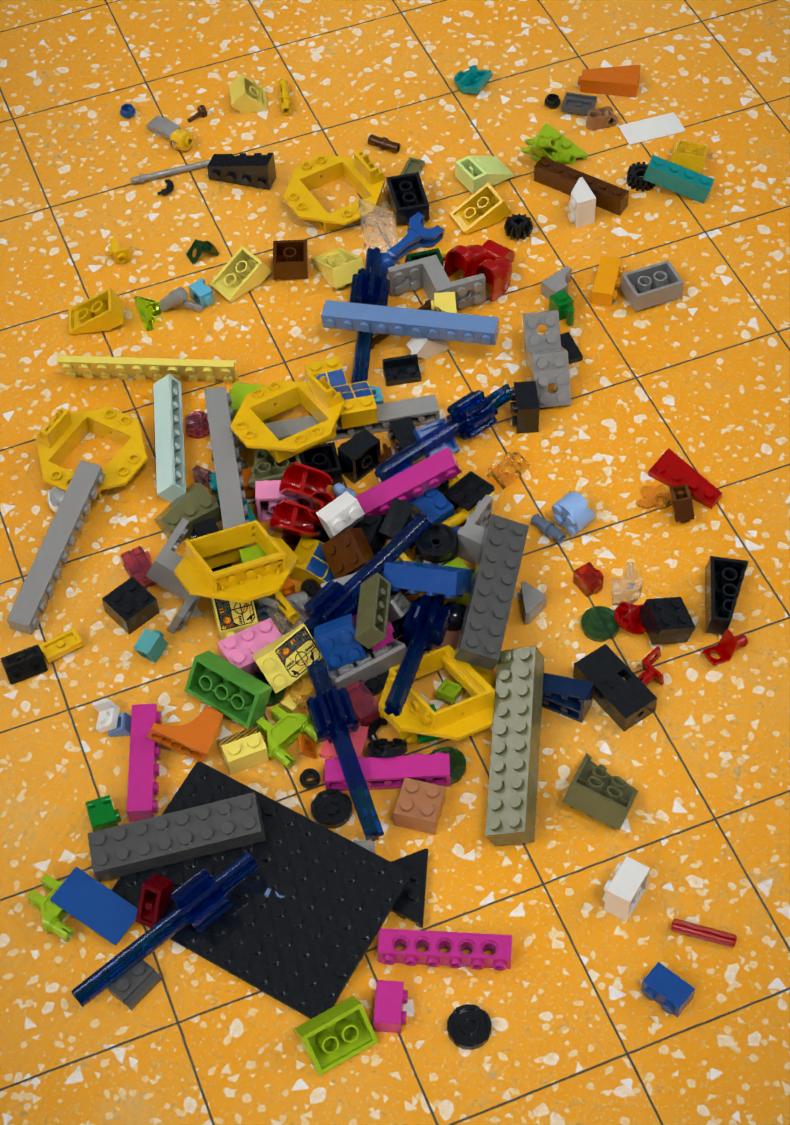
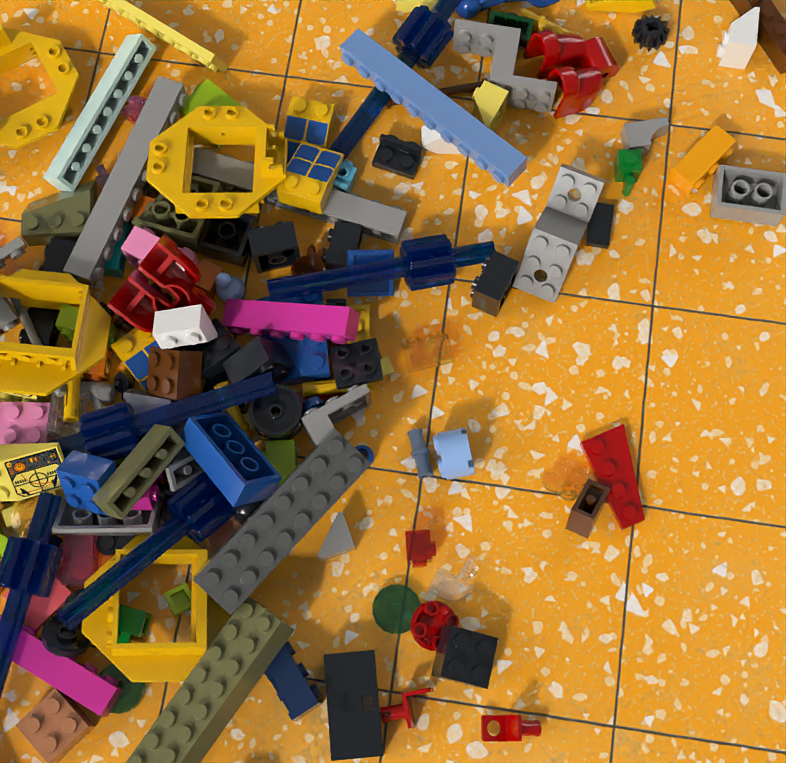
camera: 30 degrees right, 20 degrees up
black wedge [705,556,749,635] -> none

